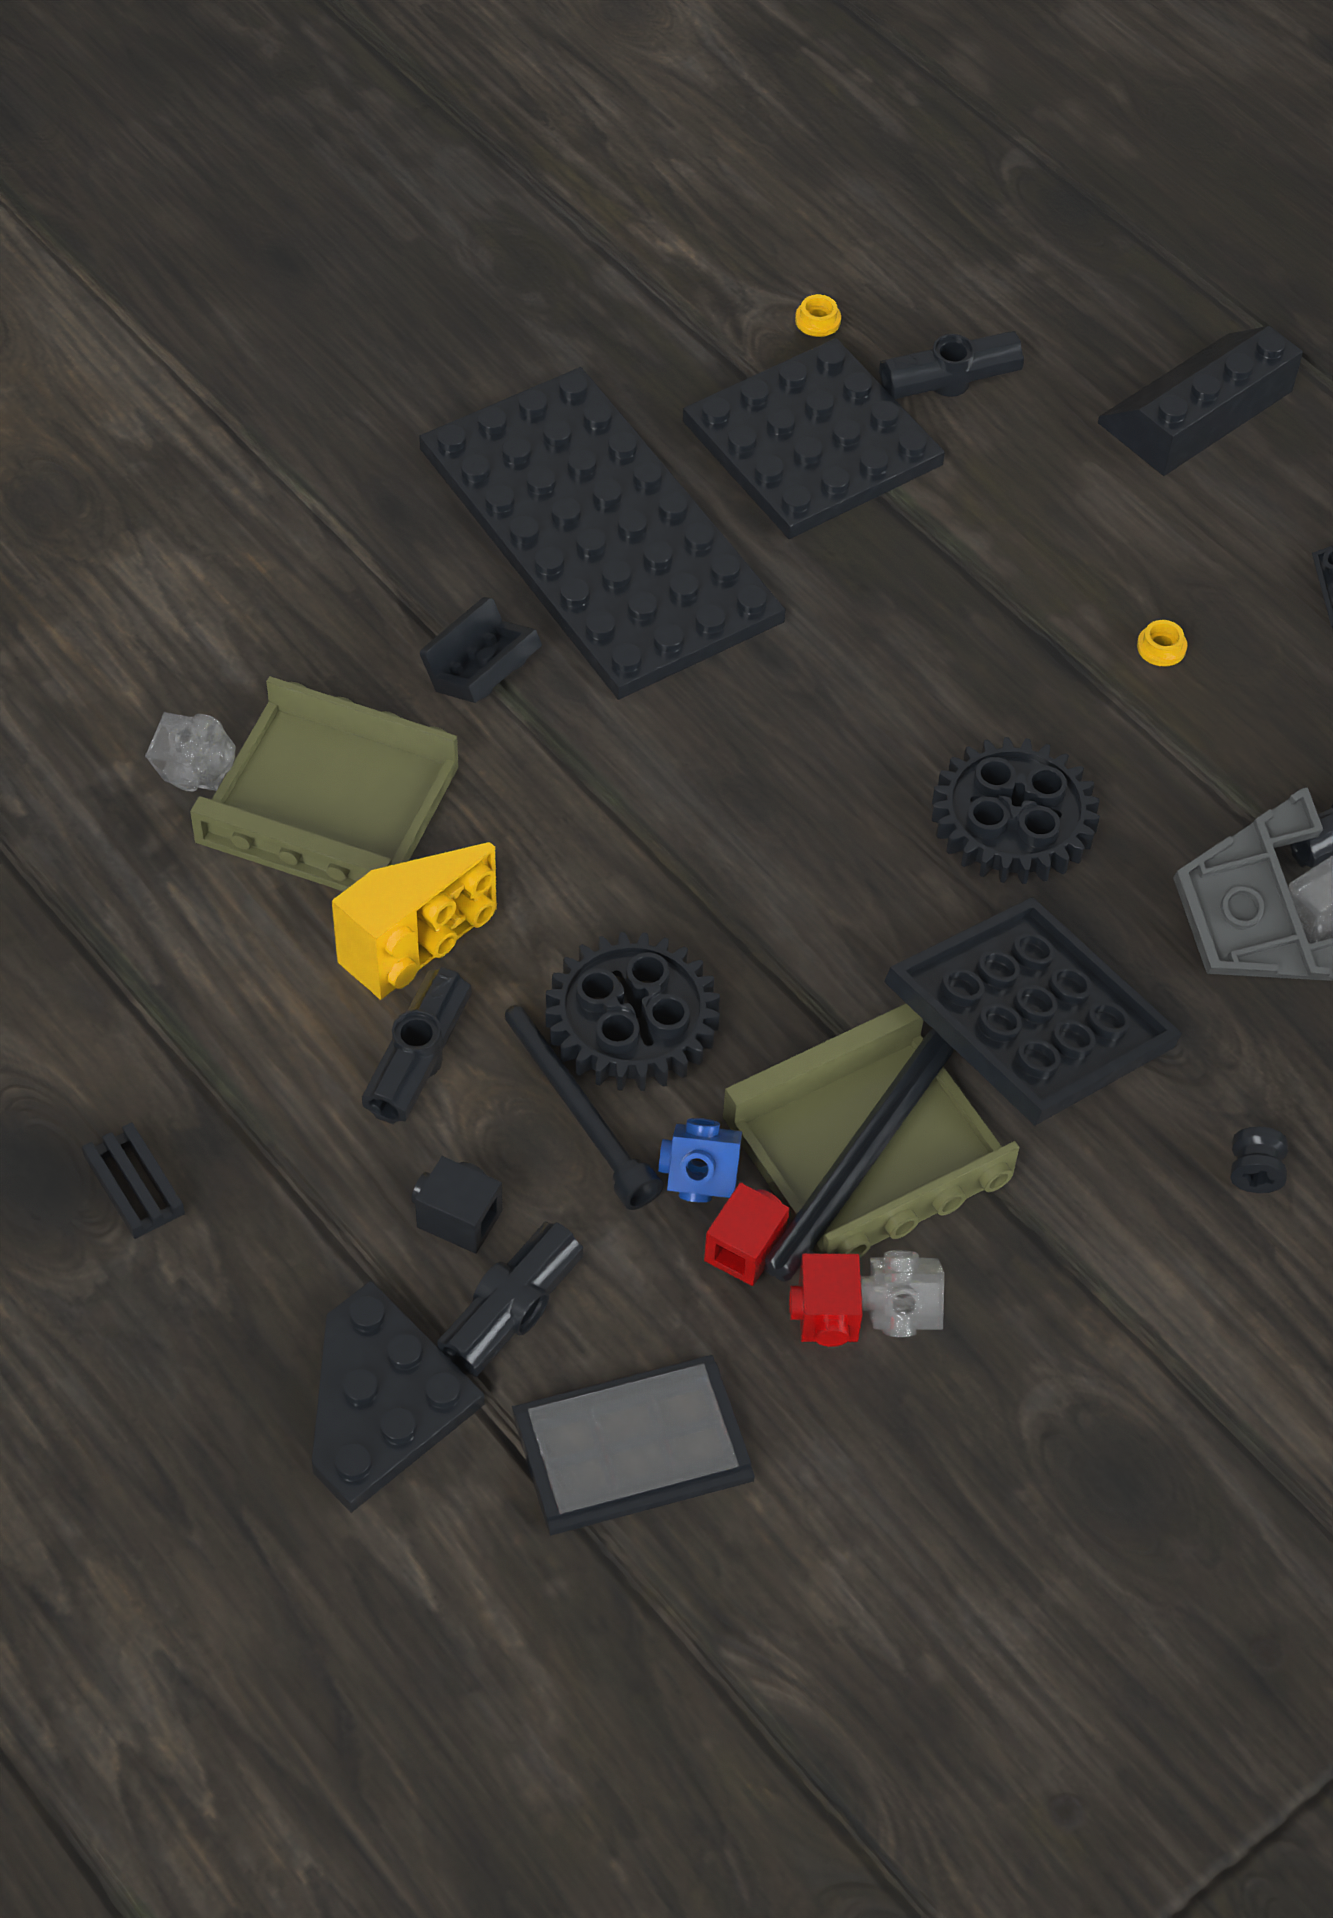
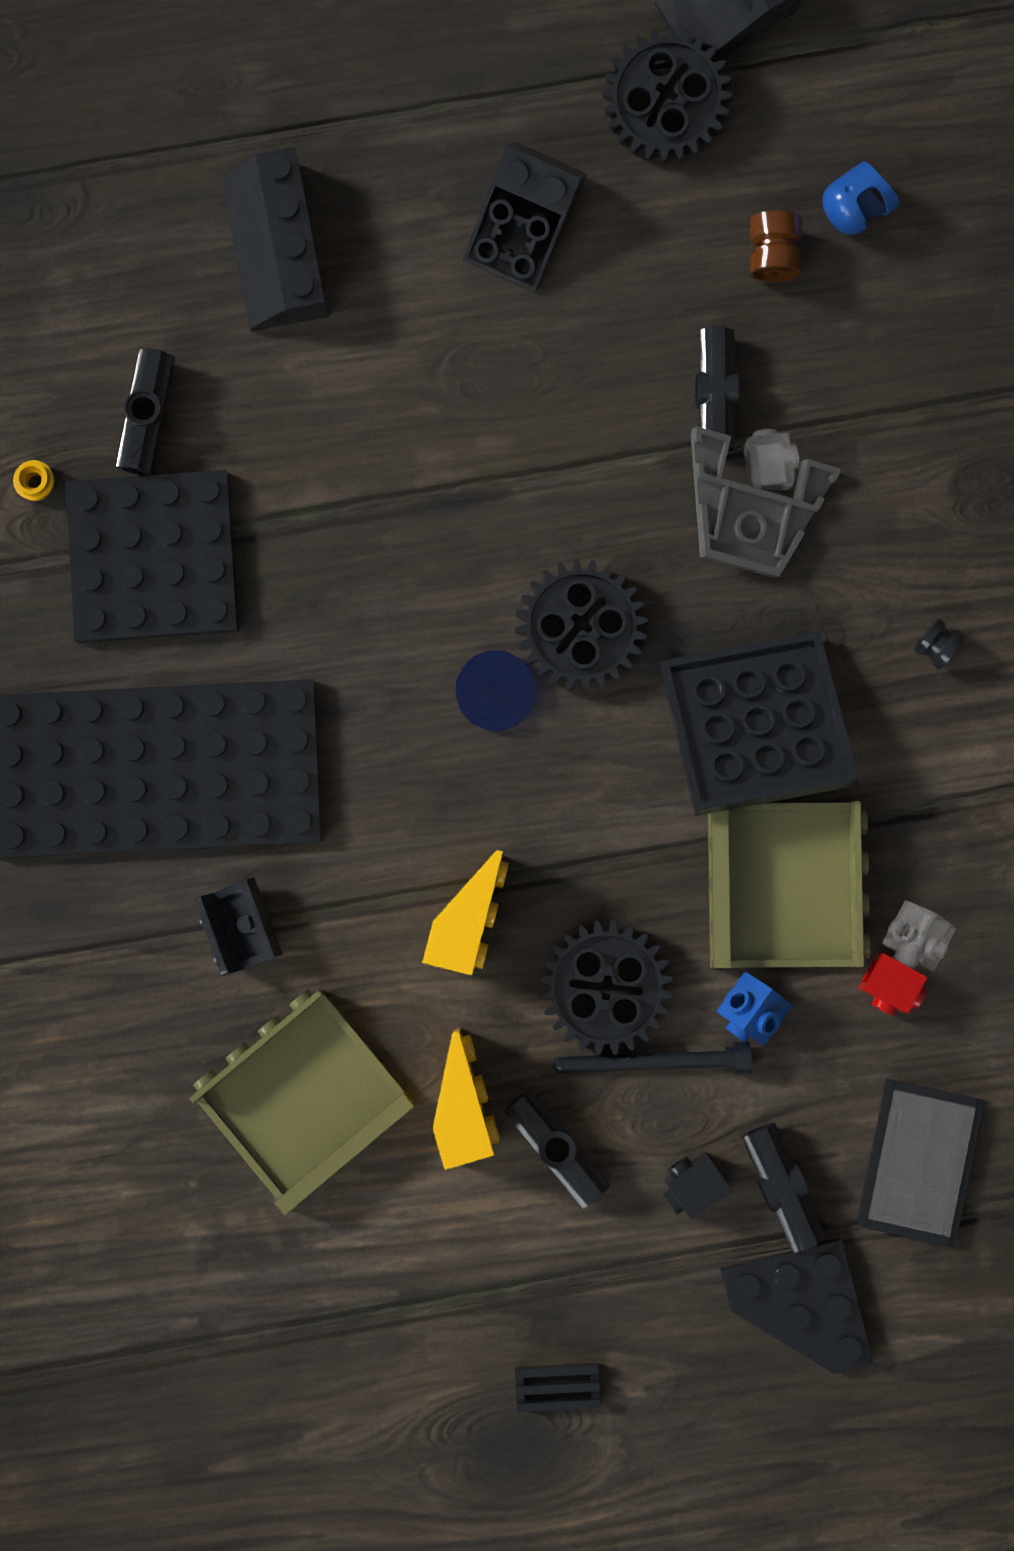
camera: 60 degrees left, 30 degrees up
clear brick [145,712,236,791] -> none
red brick [704,1182,789,1286] -> none
black axle [765,1029,954,1282] -> none
yellow plate [1137,620,1187,666] -> none
none -> yellow slope [422,850,509,975]
none -> clear blue tile [456,650,536,731]

